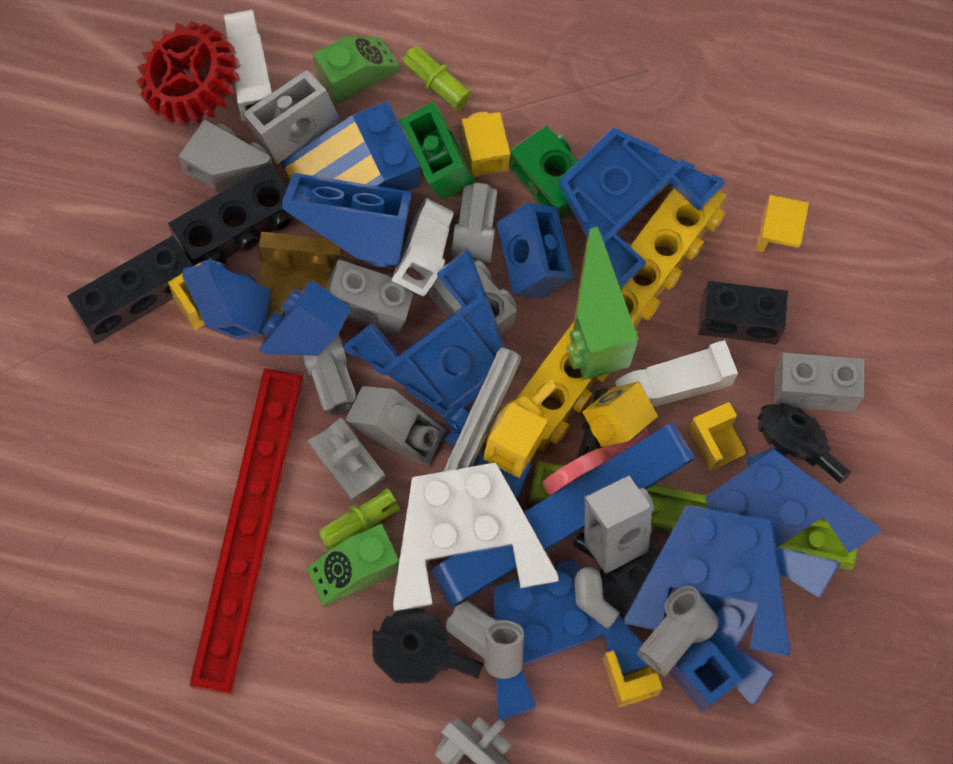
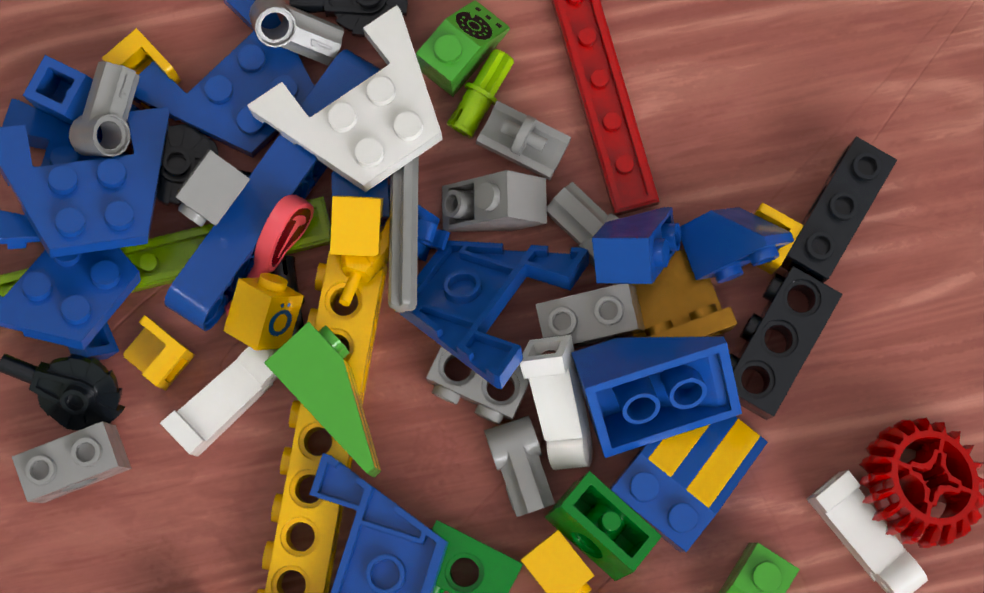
camera: 160 degrees right, 10 degrees up
light grey slope [179,119,273,191] -> none
light grey brick [243,70,340,164] -> none
blue brick [497,203,574,298] -> none
light grey arm [574,567,620,629] -> none
black brick [698,281,788,345] -> none

